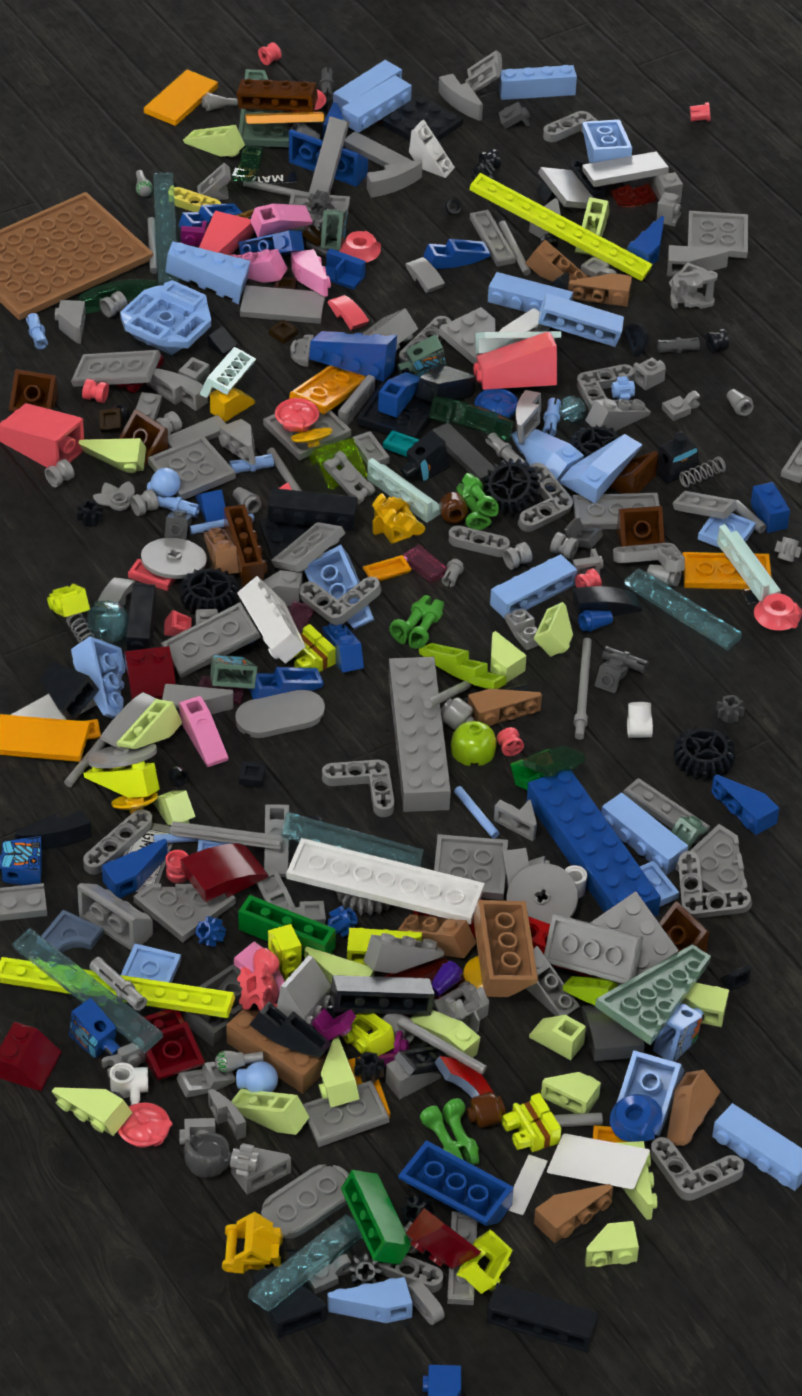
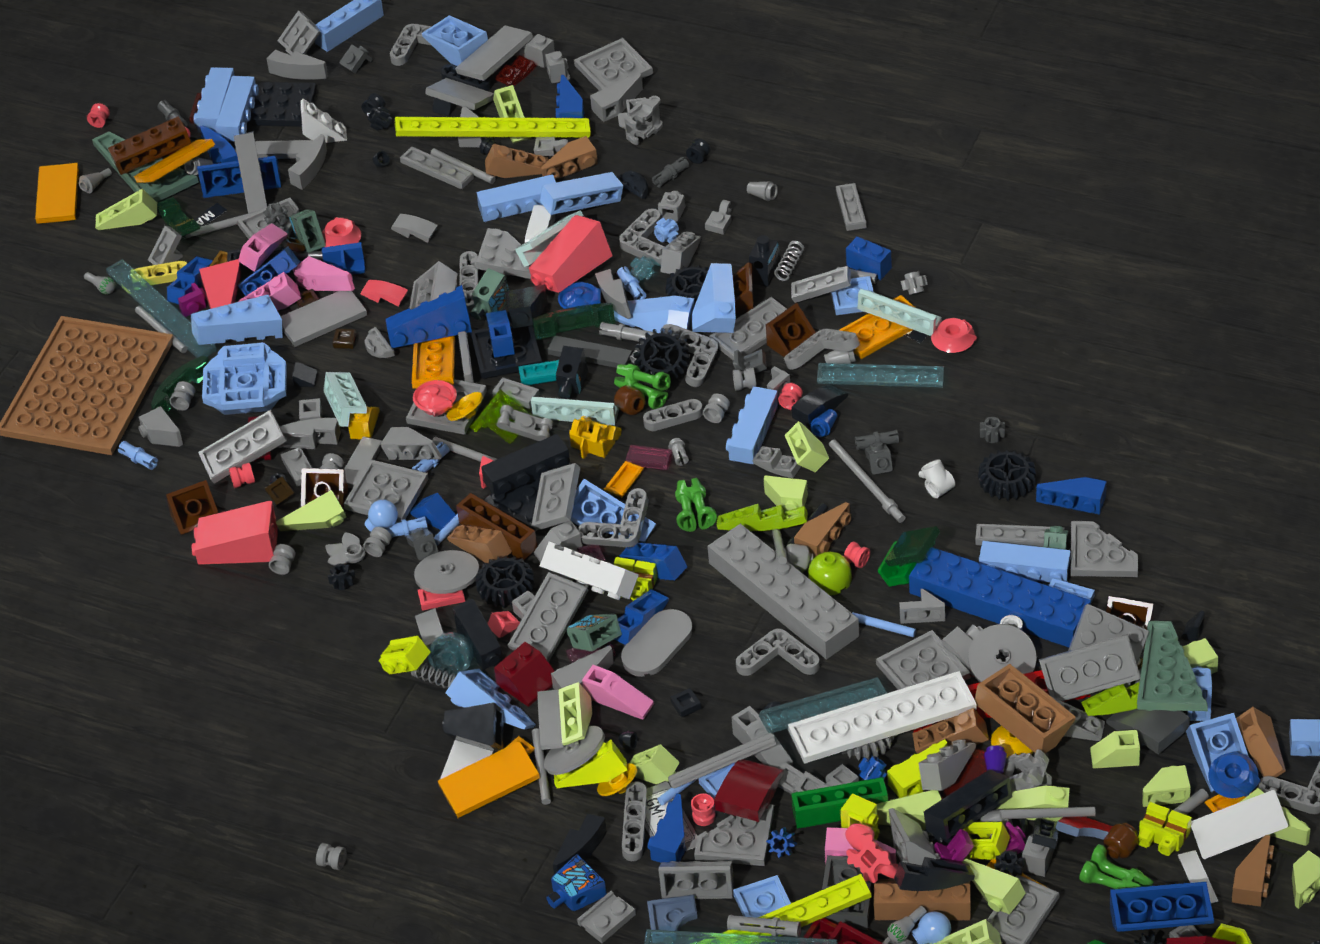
camera: 30 degrees left, 0 degrees up
light grey cone [233,487,261,514] -> none
blue slope [423,239,490,269] -> none
black slope [549,272,569,290] -> none
light grey beam [678,851,752,918] -> none

